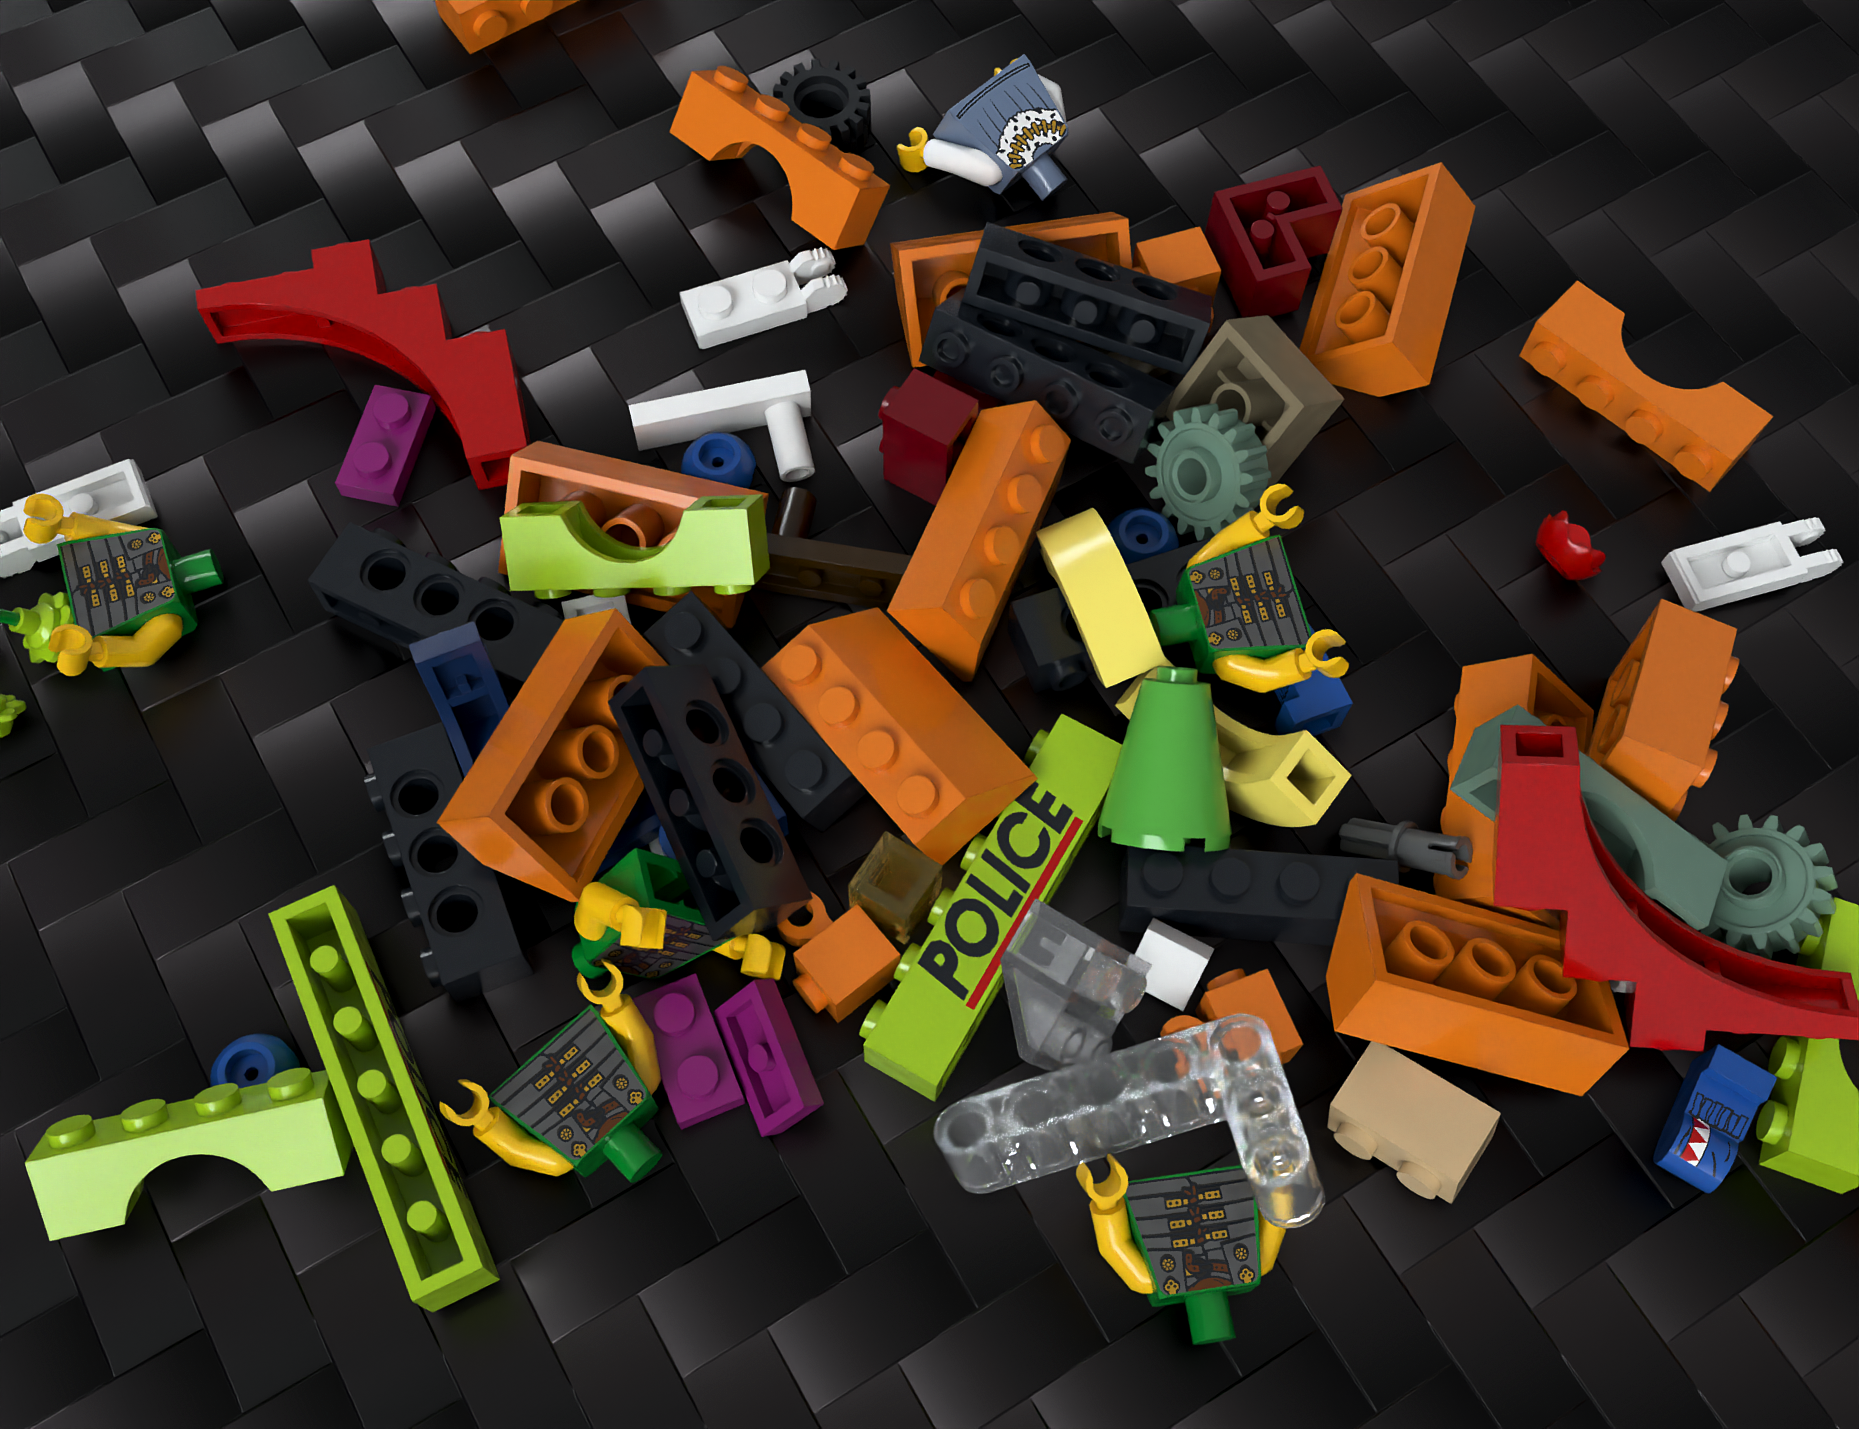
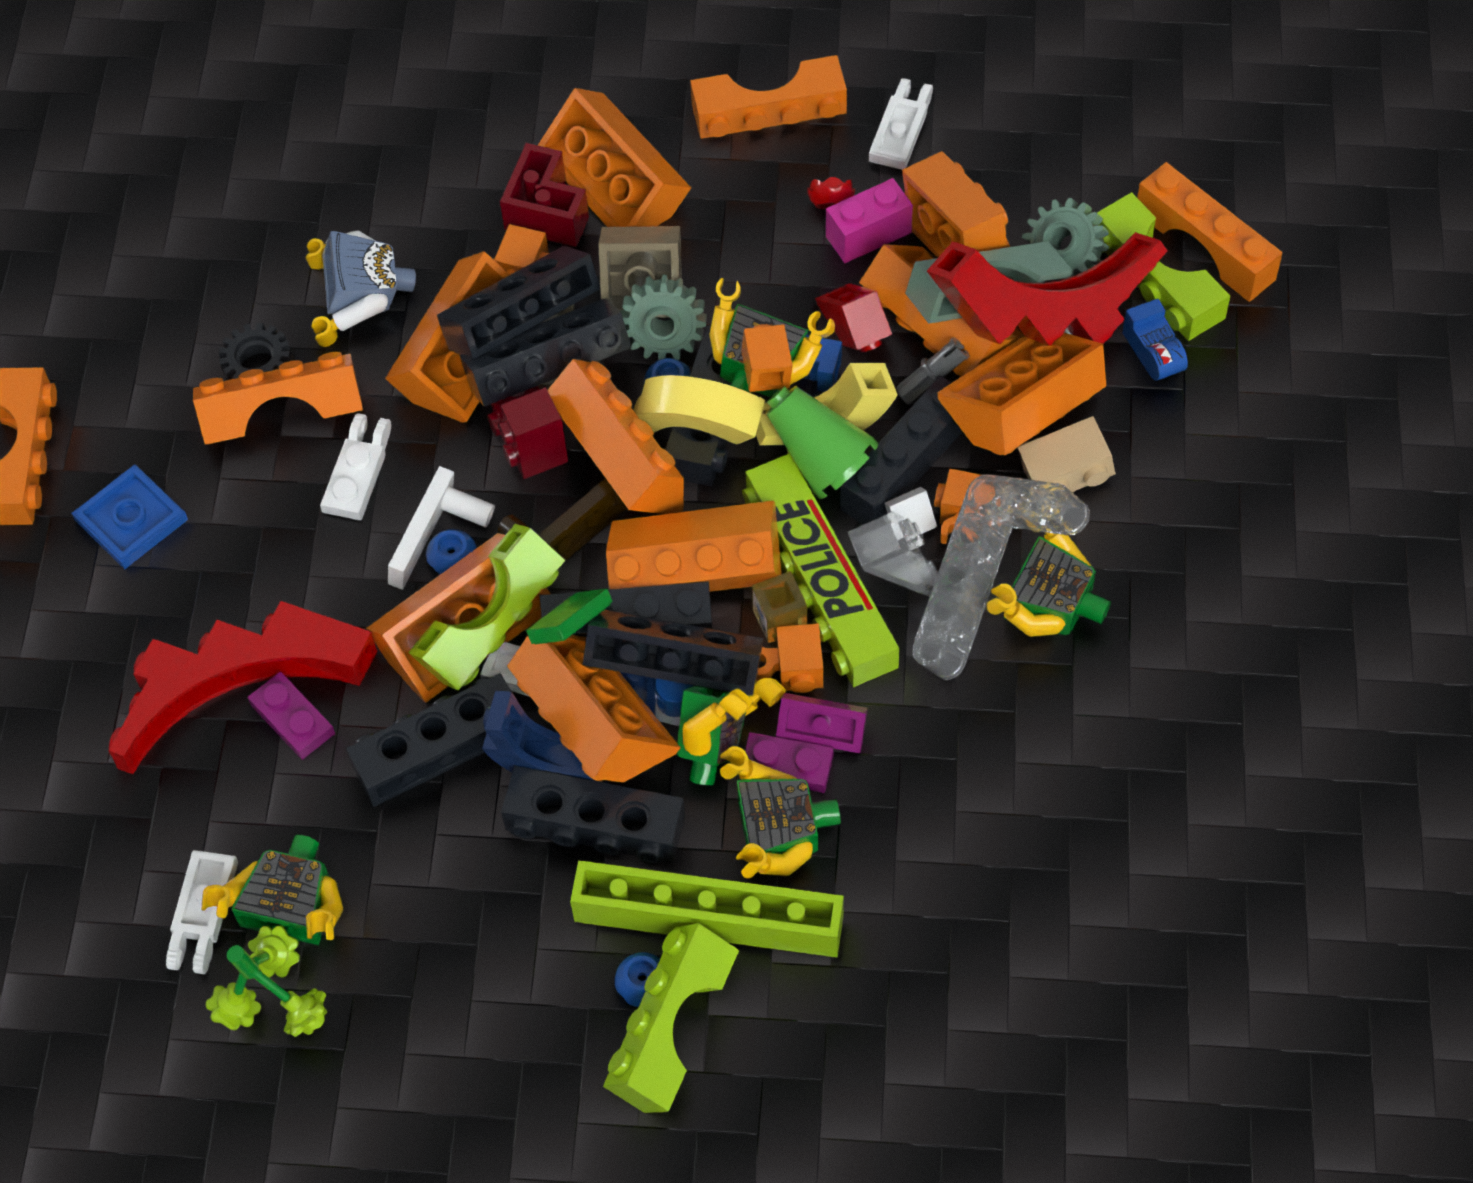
camera: 50 degrees left, 5 degrees down
none -> blue tile [72,464,188,569]
none -> green tile [526,588,613,645]
none -> orange brick [741,324,793,392]
none -> slope [815,283,892,352]
none -> dark pink brick [826,178,913,263]

